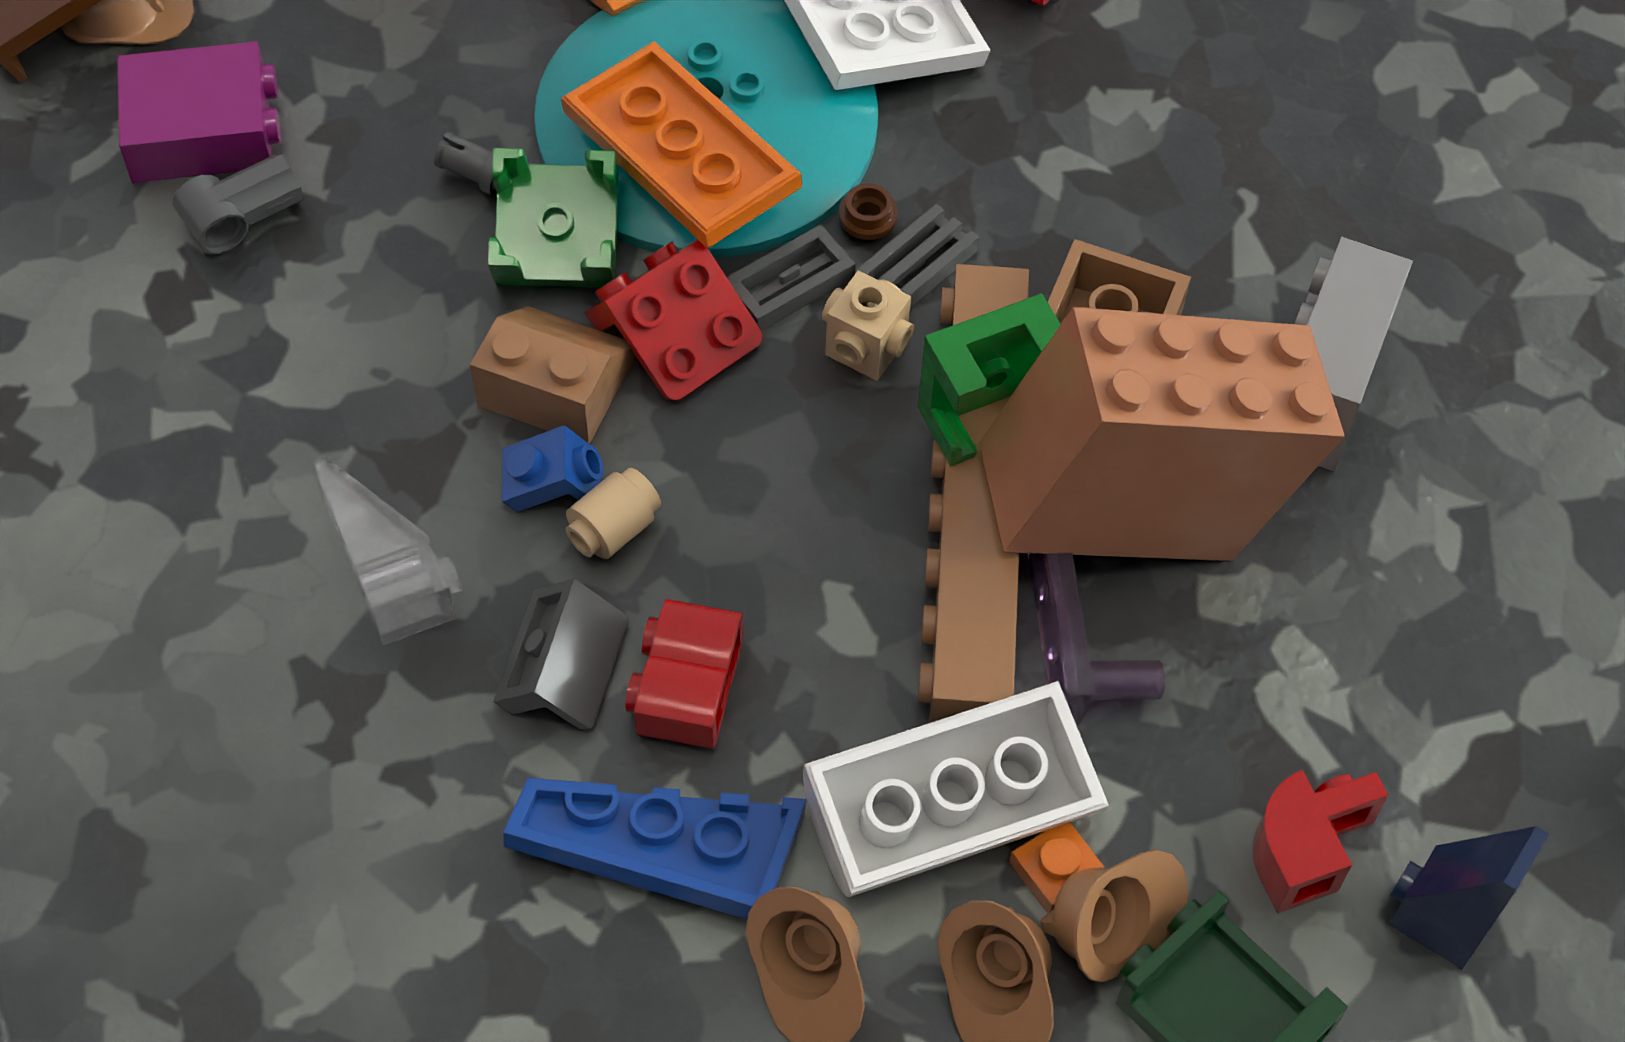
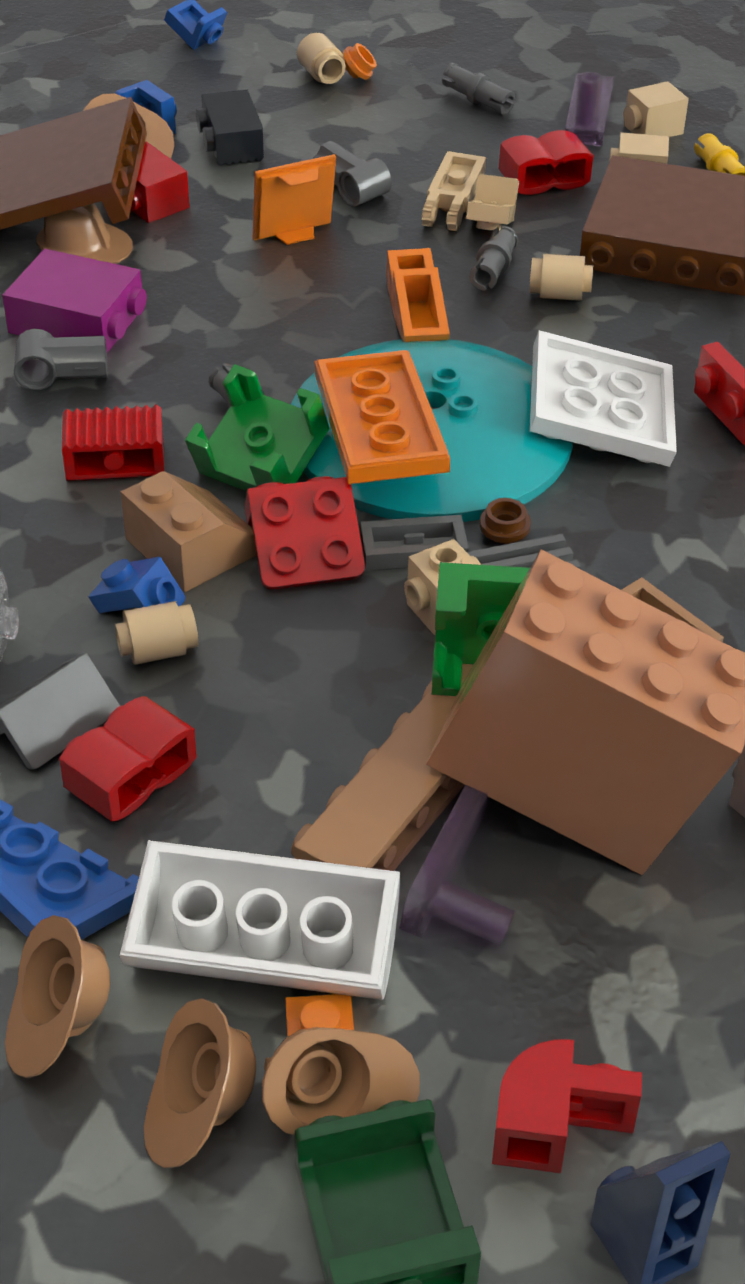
camera: 30 degrees right, 15 degrees down
none -> red brick [62,404,165,481]

